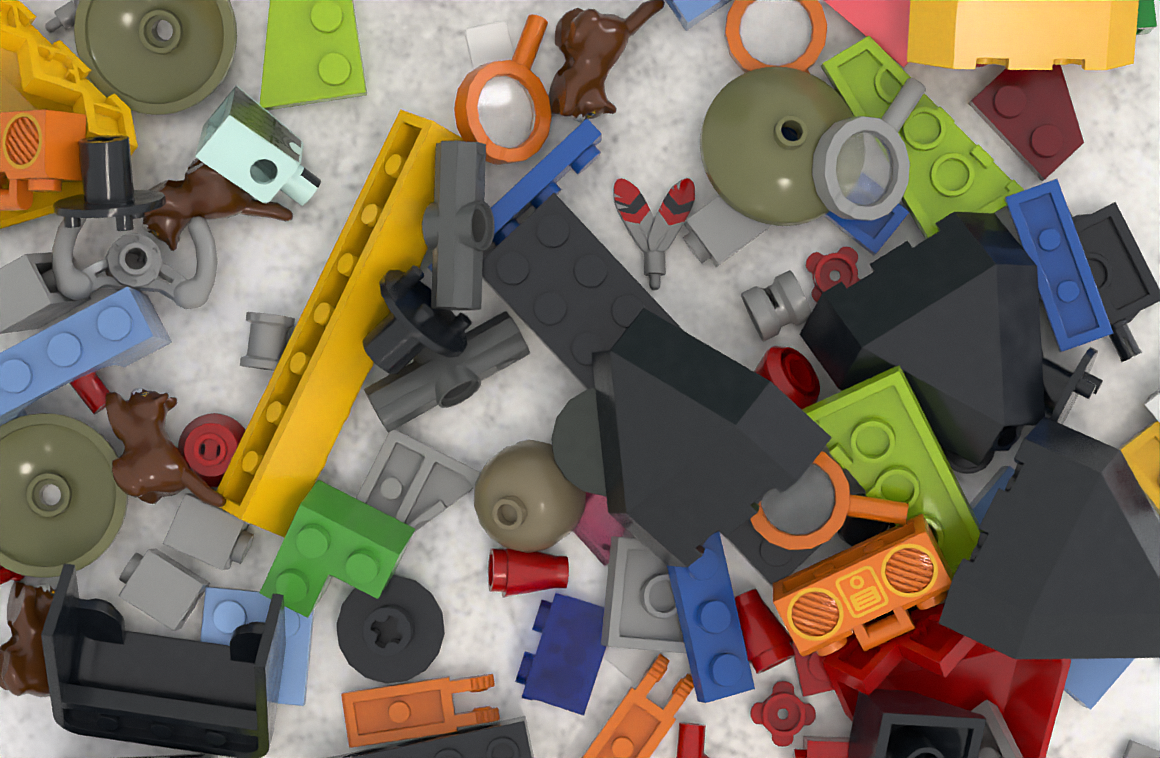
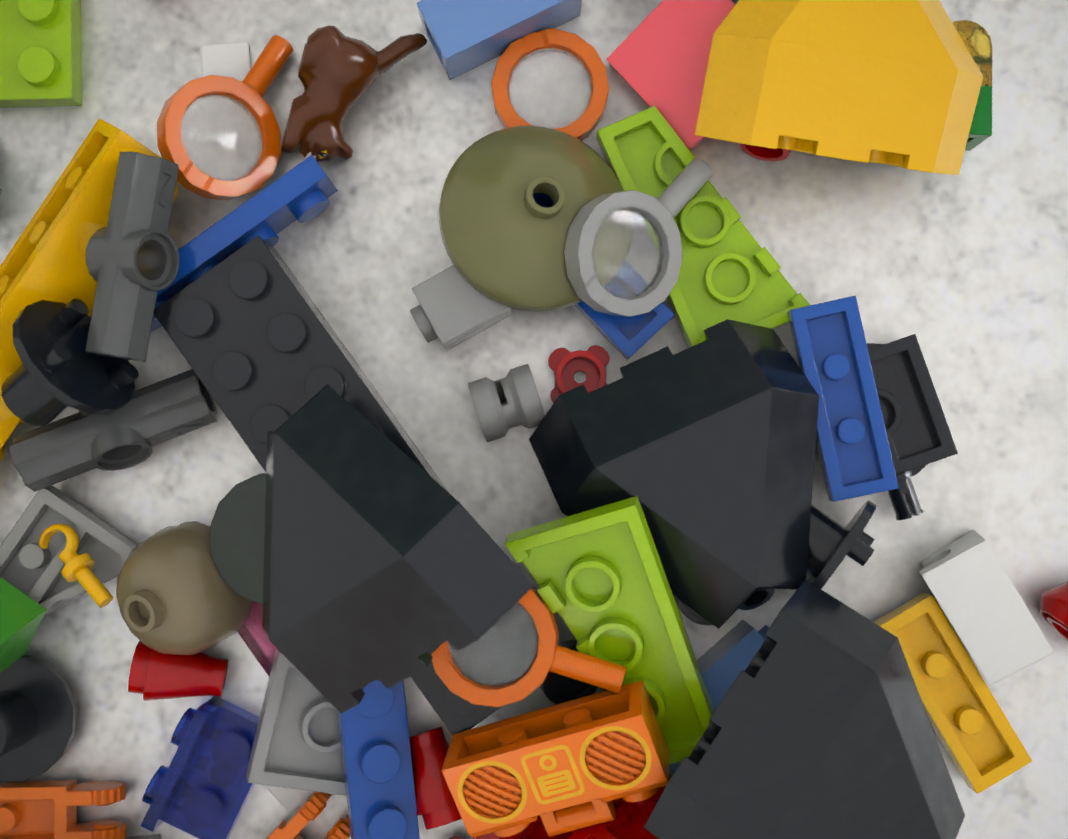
camera: 10 degrees right, 0 degrees up
piece [613,178,695,290] -> none
red cone [754,346,820,410] -> none
dark red wing [968,64,1084,181] -> none
none -> yellow hand [39,523,114,608]

